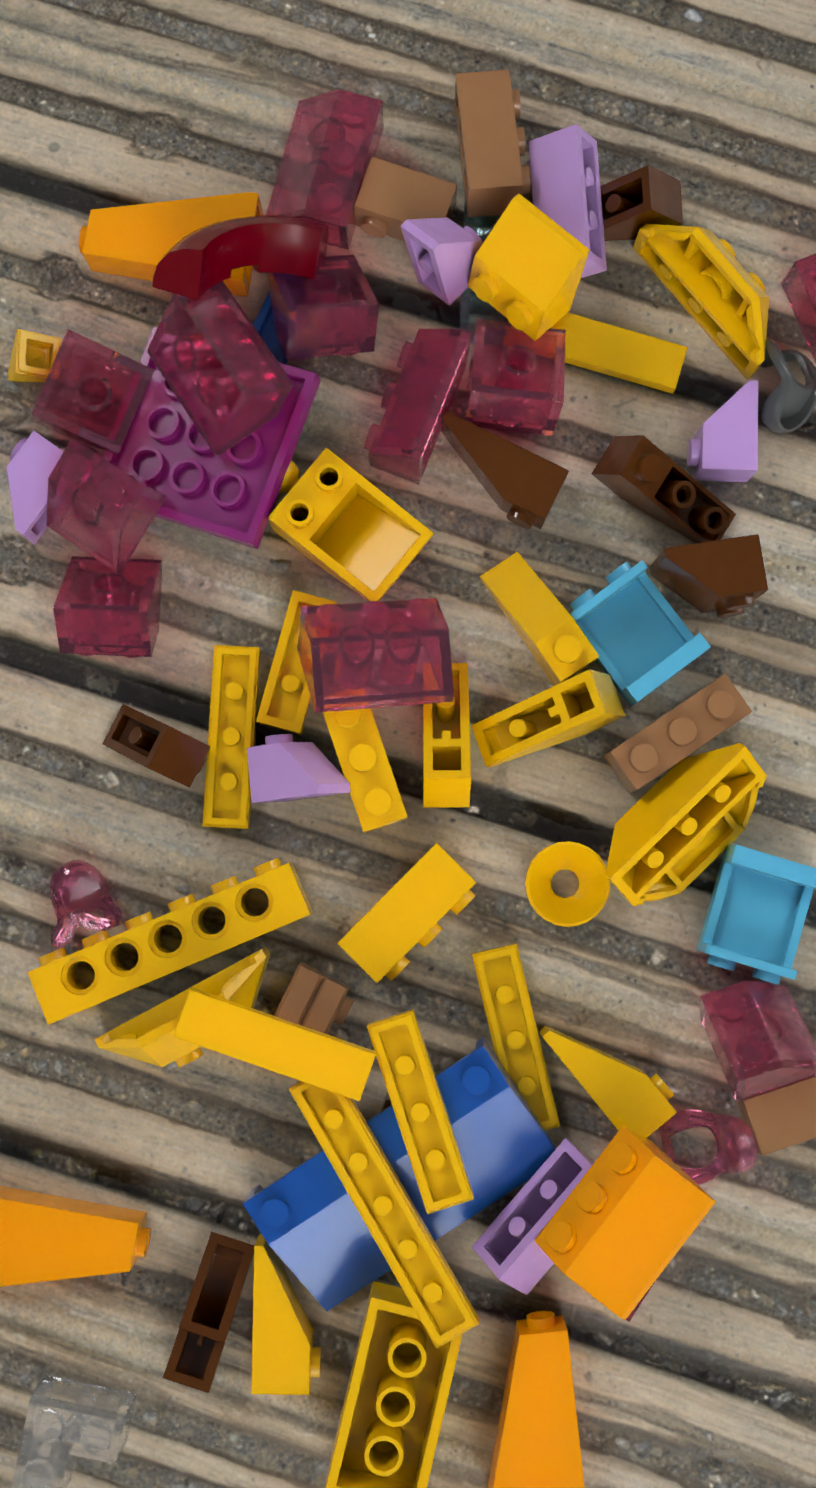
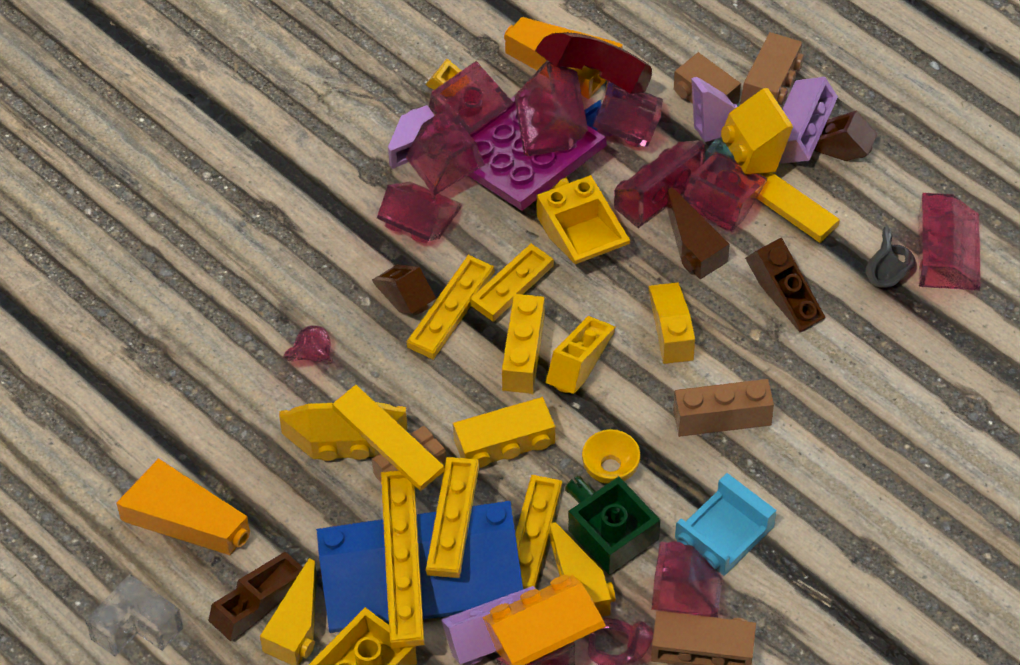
camera: 25 degrees right, 30 degrees down
yellow brick [27,858,313,1025] -> none
lavender slope [247,734,351,803] -> none
clear pink slope [266,89,384,250] -> none
clear pink slope [297,598,454,713] -> none
yellow slope [471,669,626,768] -> none
medium azure panel [569,560,711,707] -> none
yellow wedge [605,743,767,907] -> none
yellow wedge [633,224,769,380] -> none
reddish brown slope [650,534,768,618] -> none
lavender slope [687,380,758,482] -> none
none -> dark green brick [565,476,660,575]

